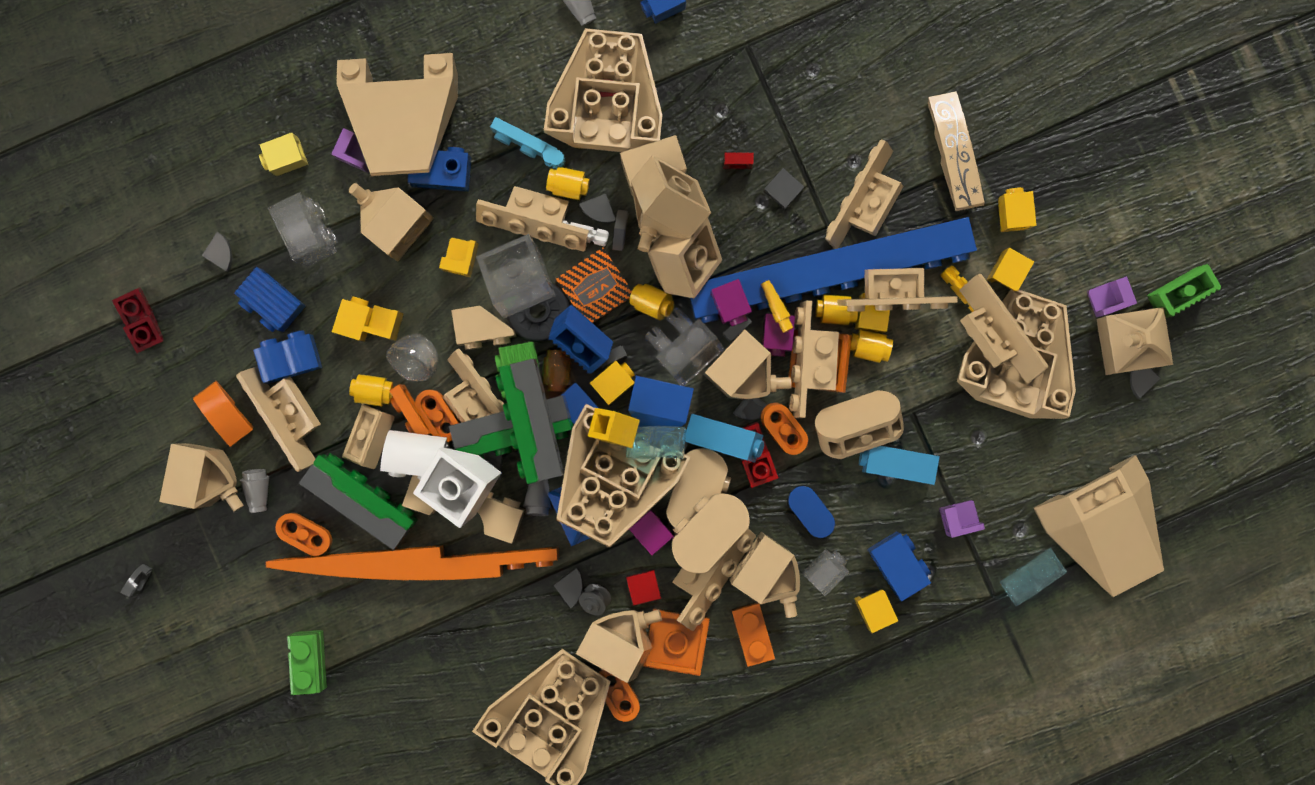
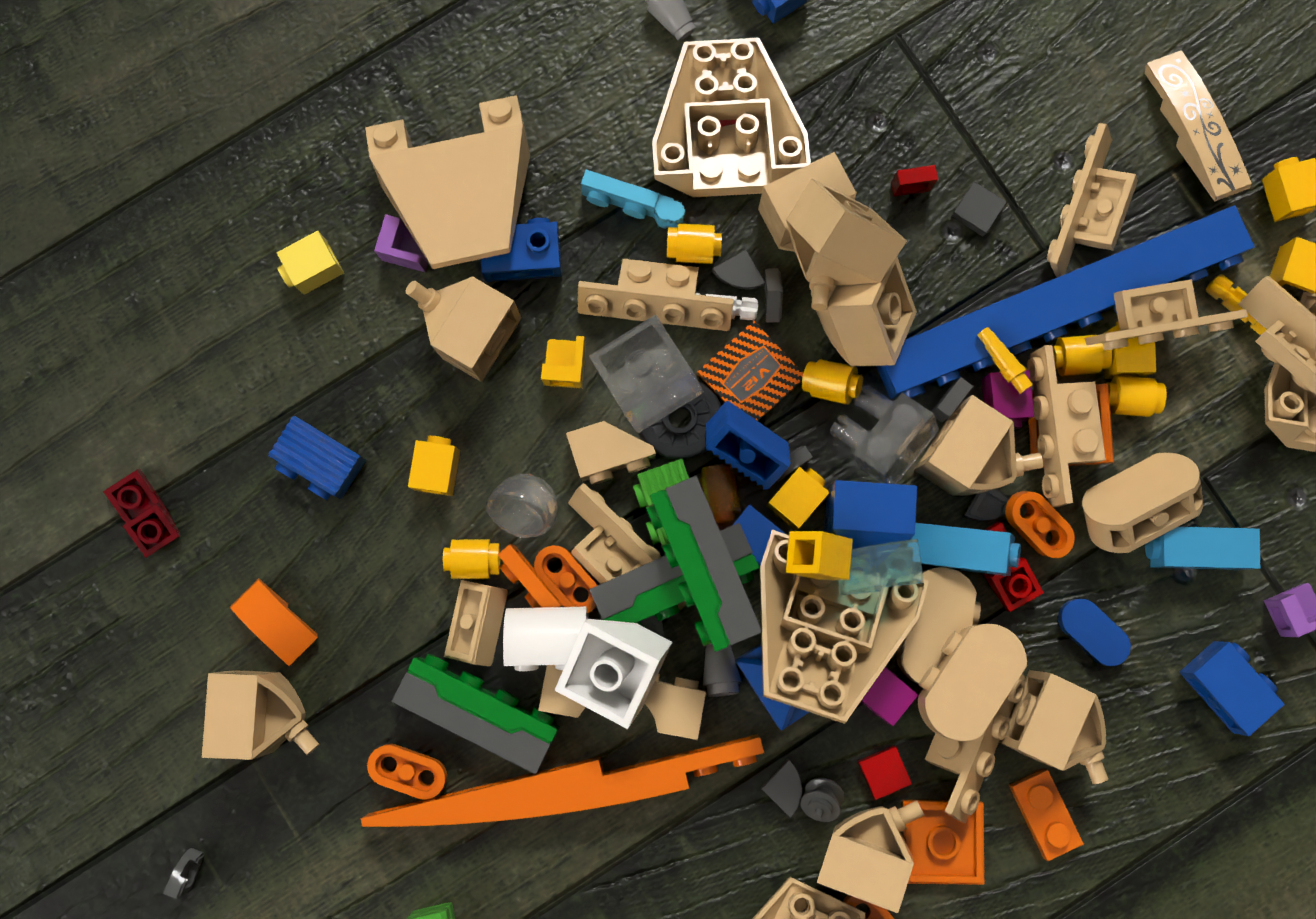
camera: 10 degrees left, 5 degrees down
dark grey tile [202,232,233,272] -> none
tan bracket [236,366,321,472] -> none
light grey cone [240,469,269,513] -> none
blue brick [253,330,322,384] -> none
clear brick [268,192,337,267] -> none
yellow panel [363,305,403,341] -> none
magenta brick [710,279,752,327] -> none
clear brick [802,549,849,596] -> none
yellow panel [854,590,898,633] -> none

